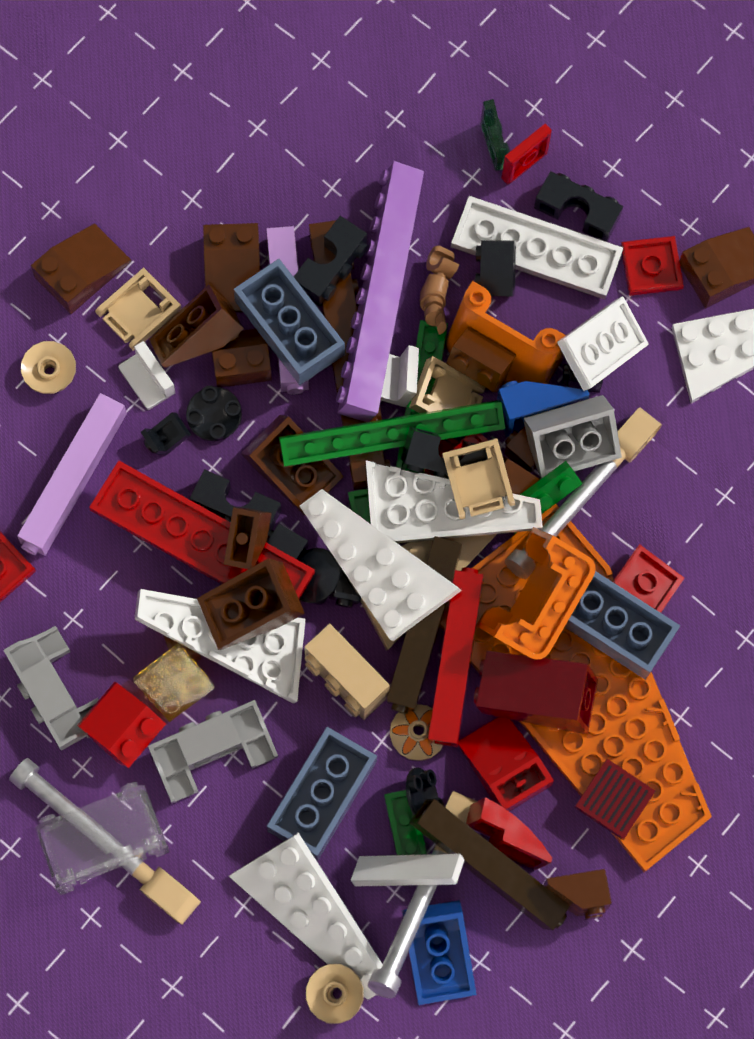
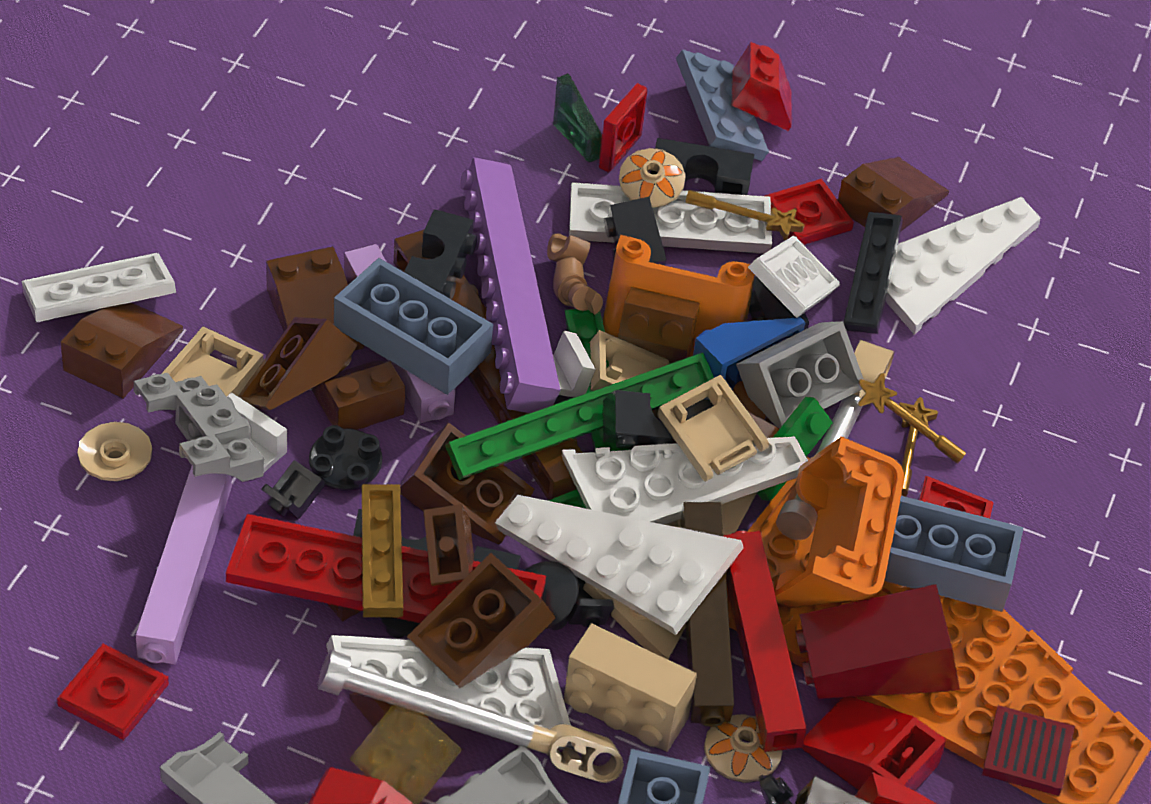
camera: 20 degrees left, 25 degrees down
none -> white tile [22,253,176,322]
none -> light grey bracket [134,373,264,482]
none -> flat silver piece [318,650,623,783]
none -> pearl gold plate [362,484,403,617]
none -> tan dish [619,148,685,208]
none -> sand blue plate [676,49,769,161]
none -> pearl gold piece [685,190,804,240]
none -> red slope [732,42,792,131]
none -> black tile [843,212,903,334]
none -> pearl gold piece [858,373,966,464]
none -> pearl gold piece [899,397,938,497]

